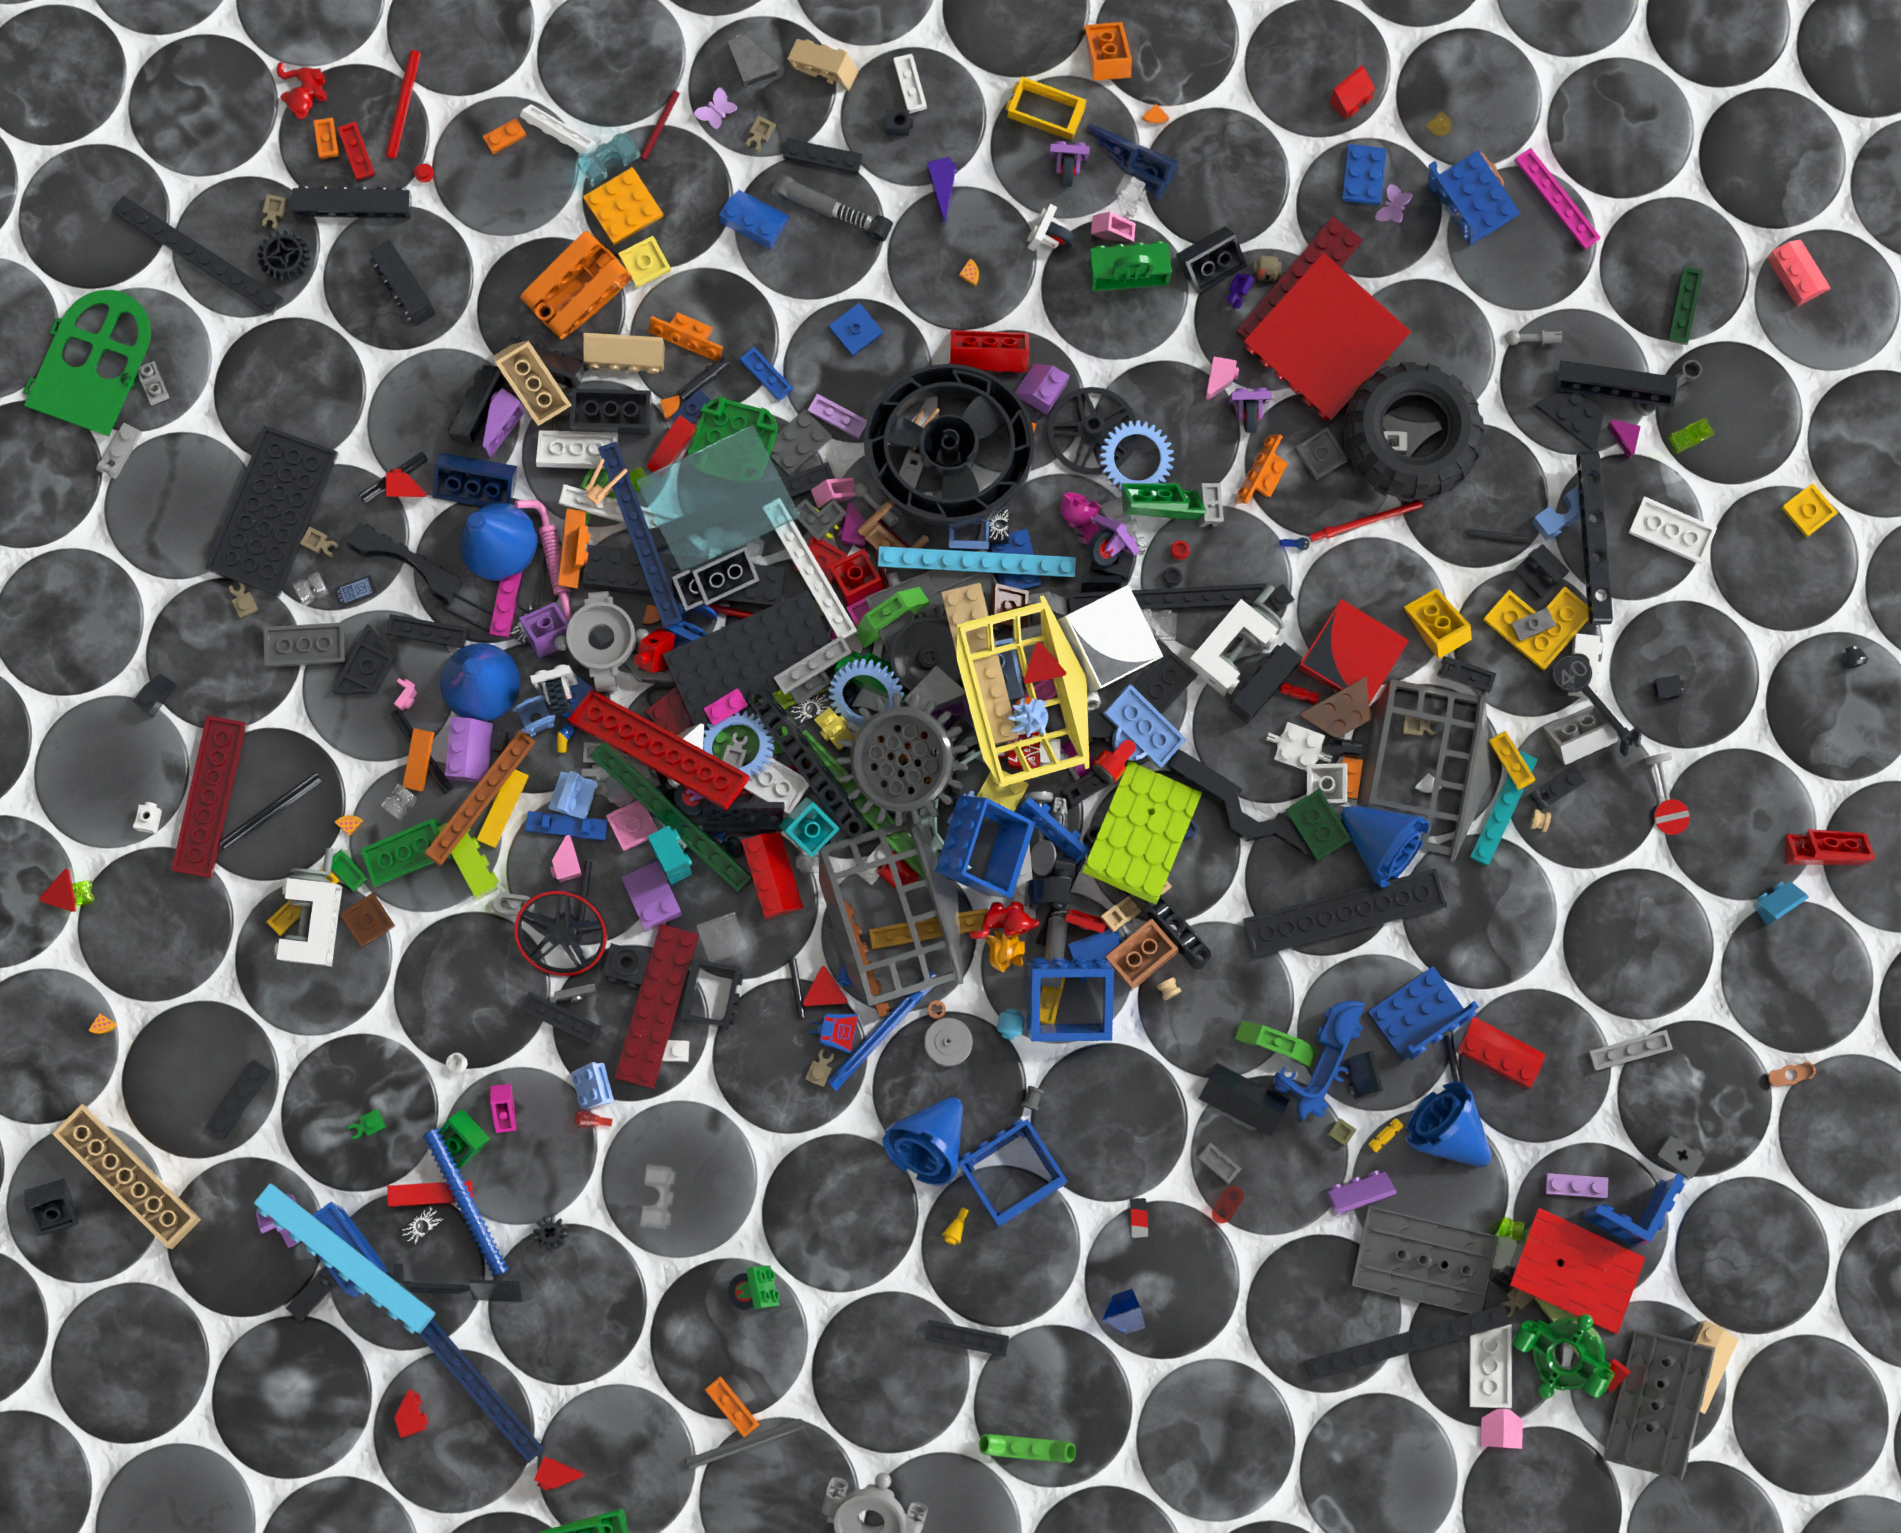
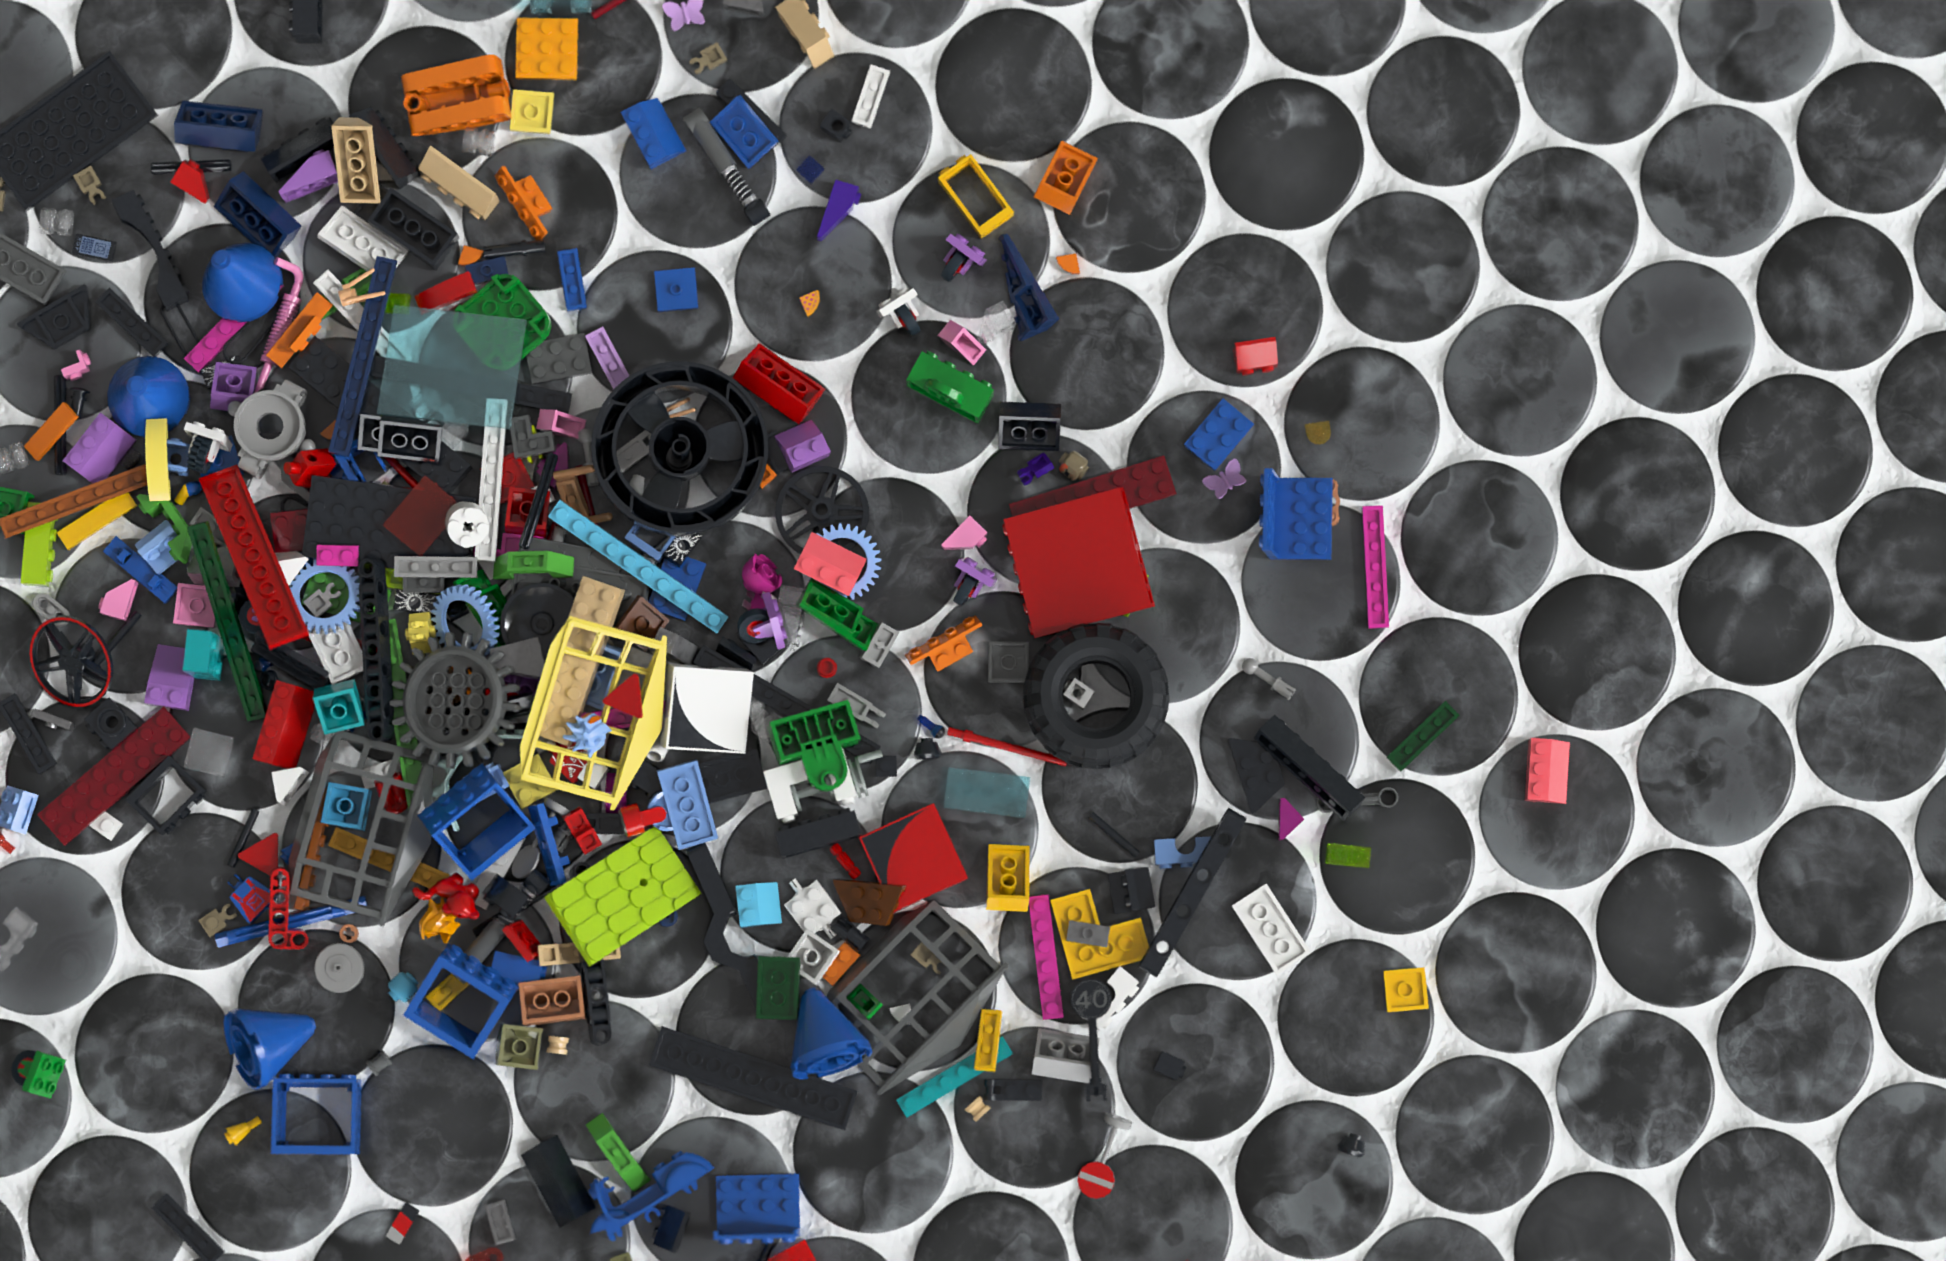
camera: 35 degrees right, 5 degrees up
black plate [1162,567,1182,587] -> none
black plate [1437,656,1497,693] -> none
none -> black pin [70,387,90,419]
none -> bright green slope [136,494,192,565]
none -> light yellow slope [145,418,171,501]
none -> dark blue slope [174,100,263,152]
none -> red beam [268,866,308,949]
none -> white slope [272,767,309,806]
none -> dark azure slope [321,782,372,831]
none -> clear red piece [383,475,458,556]
none -> white brick [445,502,489,548]
none -> clear wheel [462,127,495,157]
none -> olive slope [495,1024,543,1070]
none -> black axle [519,453,558,550]
none -> red slope [562,806,602,855]
none -> blue plate [710,95,779,168]
none -> medium azure slope [736,882,782,928]
none -> green brick [767,699,860,791]
none -> coral slope [793,532,867,596]
none -> clear blue plate [796,155,825,184]
none -> light grey hinge [827,683,886,729]
none -> green slope [846,983,883,1020]
none -> black cone [914,738,942,760]
none -> clear light blue tile [944,767,1030,818]
none -> dark pink plate [1029,895,1064,1020]

